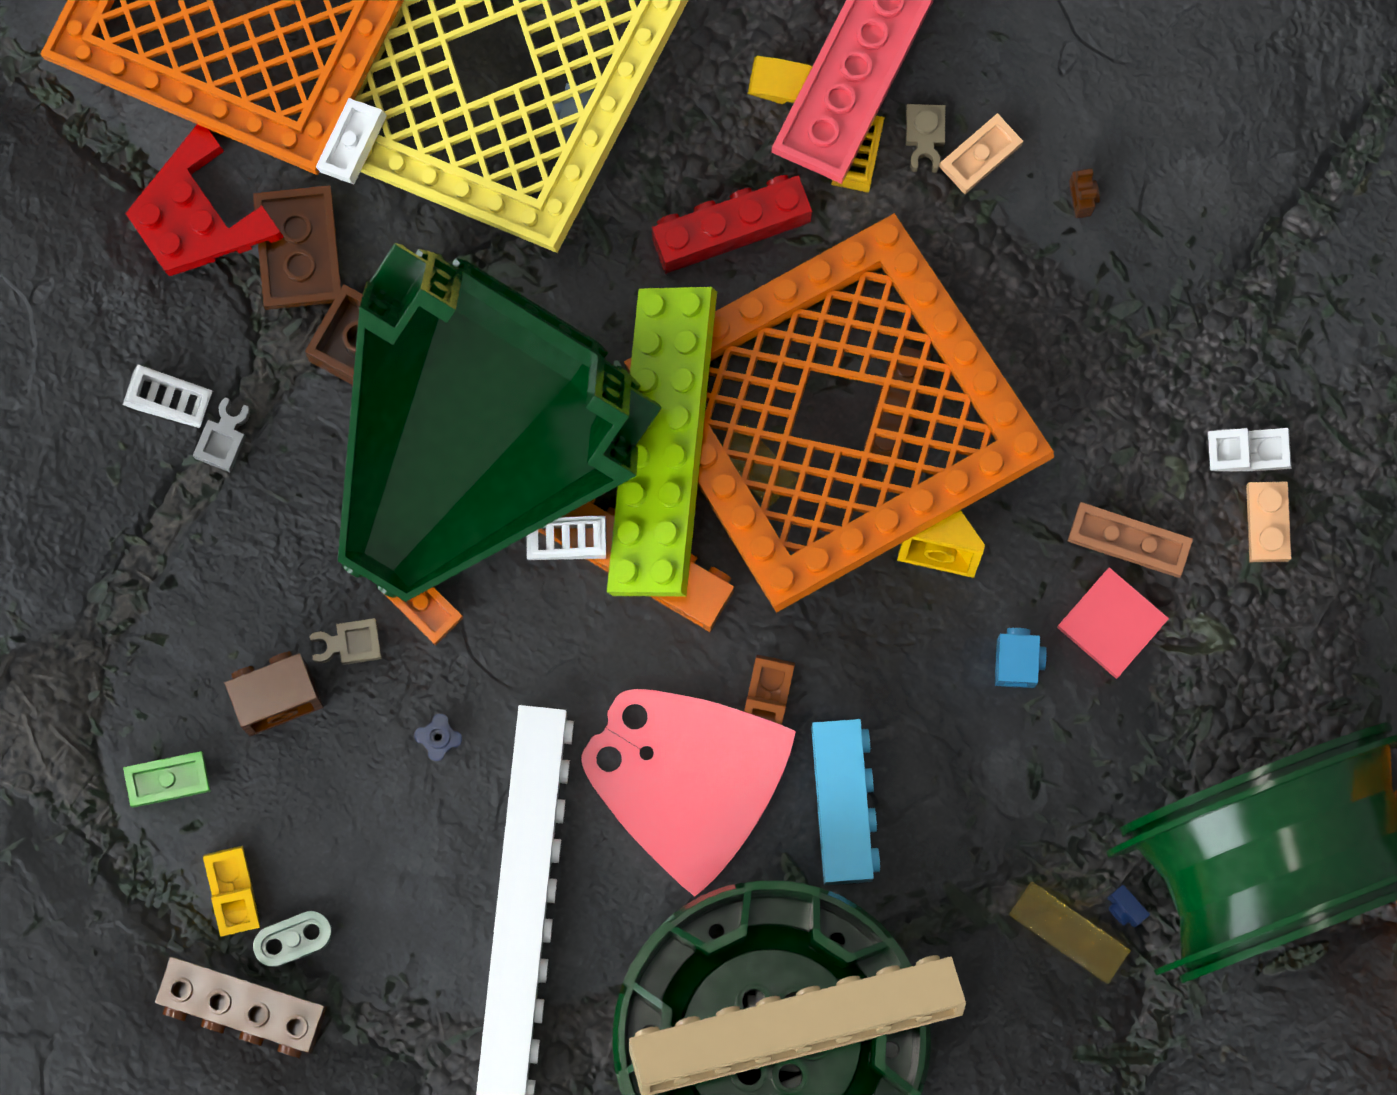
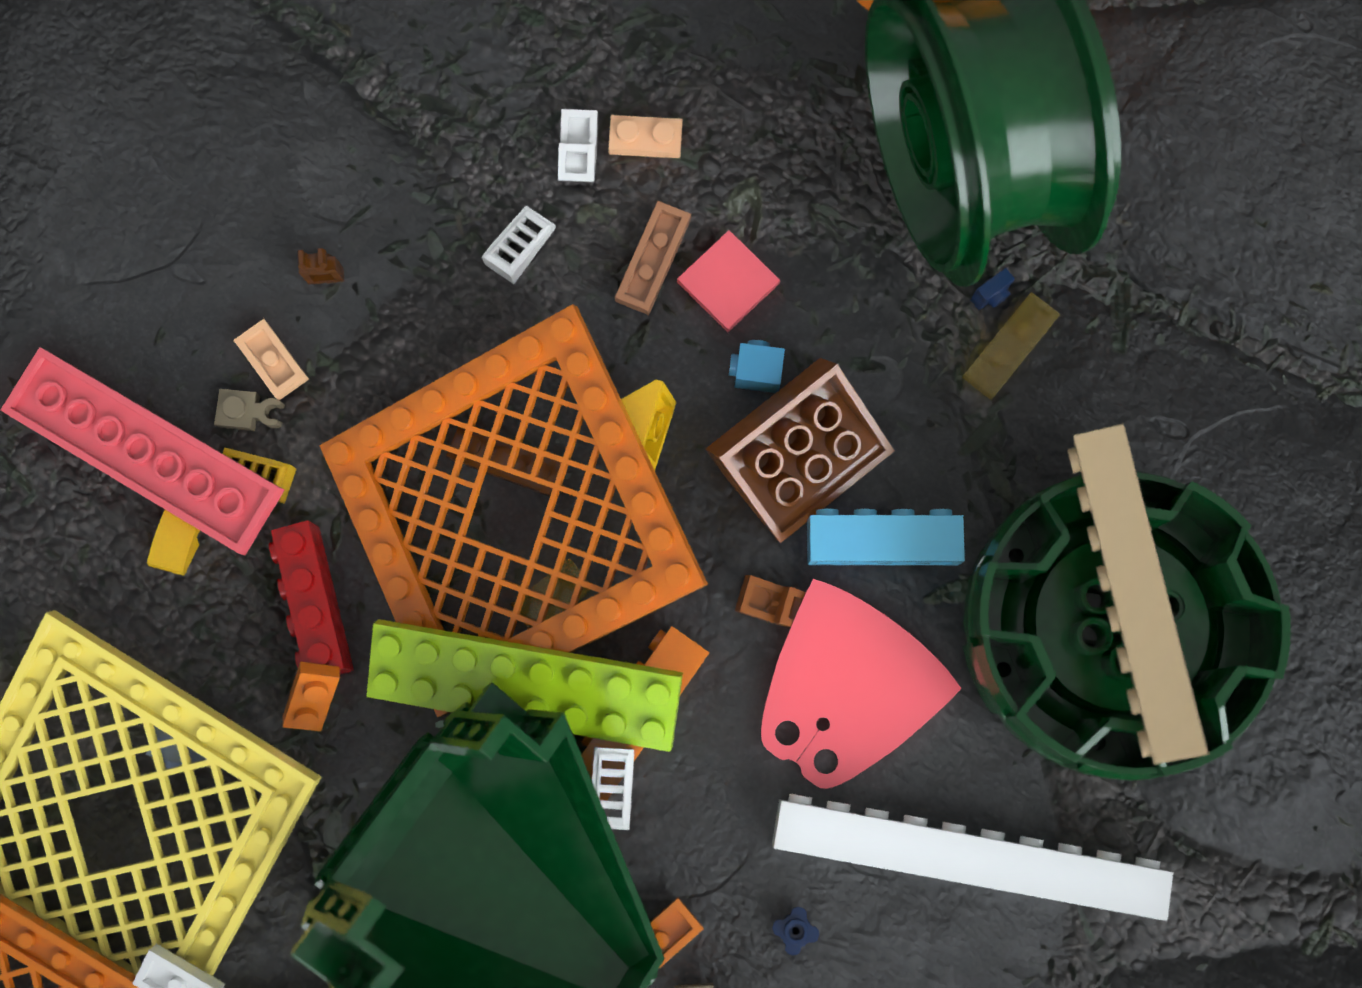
camera: 80 degrees left, 0 degrees up
none -> orange plate [282,662,340,732]
none -> white slope [482,206,556,284]
none -> dark orange slope [705,358,895,543]

